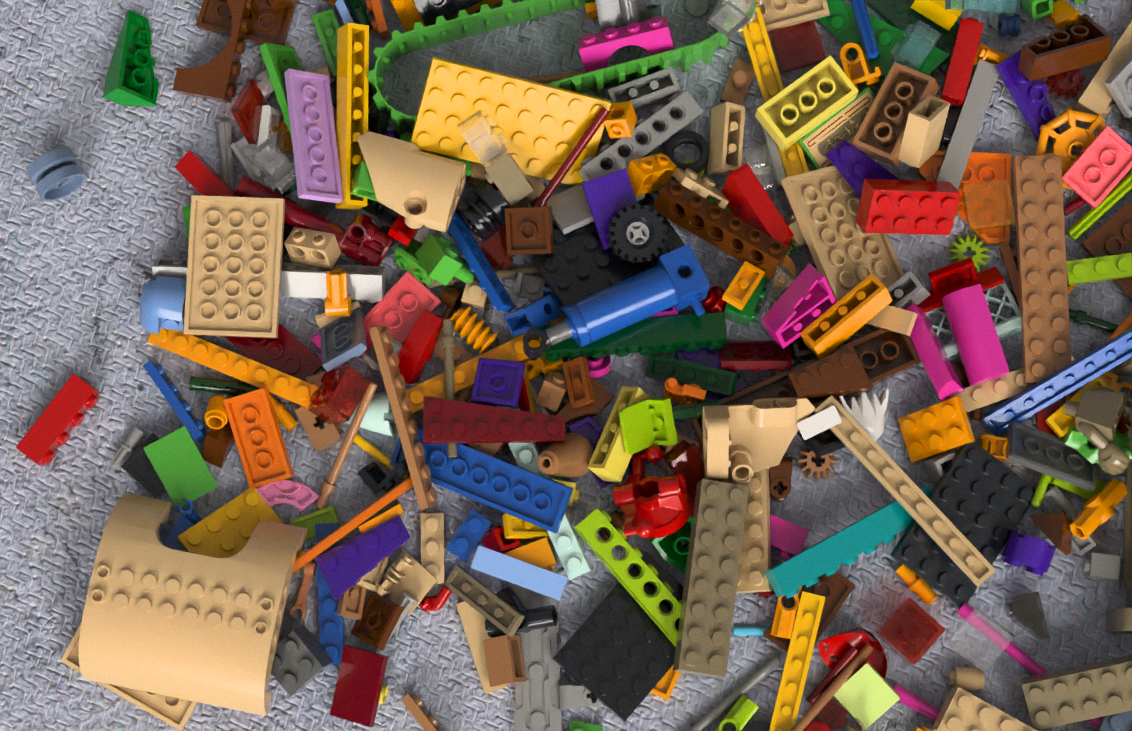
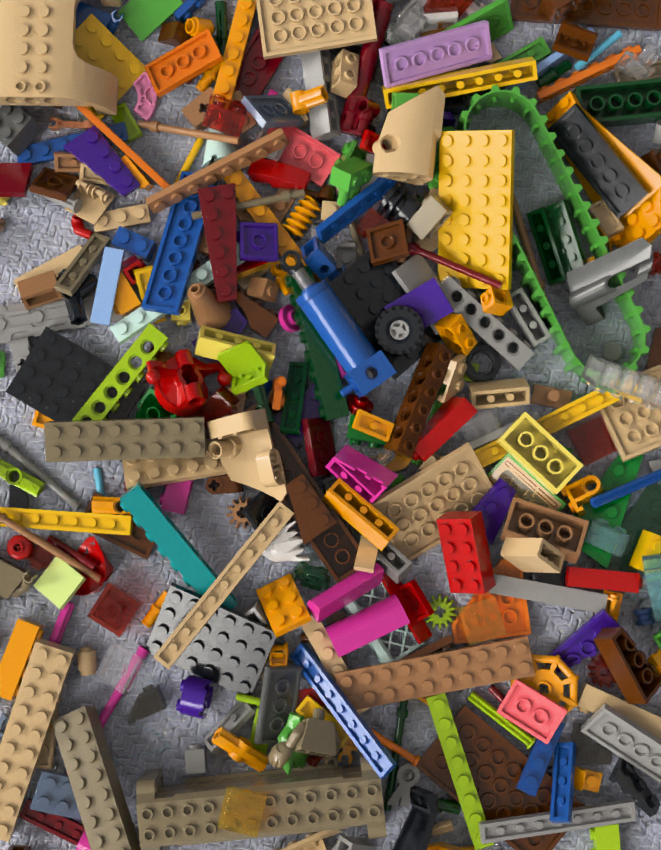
camera: 80 degrees right, 5 degrees up
black bracket [357,459,409,494] -> none
clear brick [457,110,508,168] -> none
dark orange plate [562,356,595,408] -> none
dark pink arch [578,16,674,72] -> none
white sticker [797,406,842,440] -> none
reddish brown slope [1030,513,1073,556] -> none
none -> clear green plate [292,561,331,591]
none -> dark green brick [526,200,586,286]

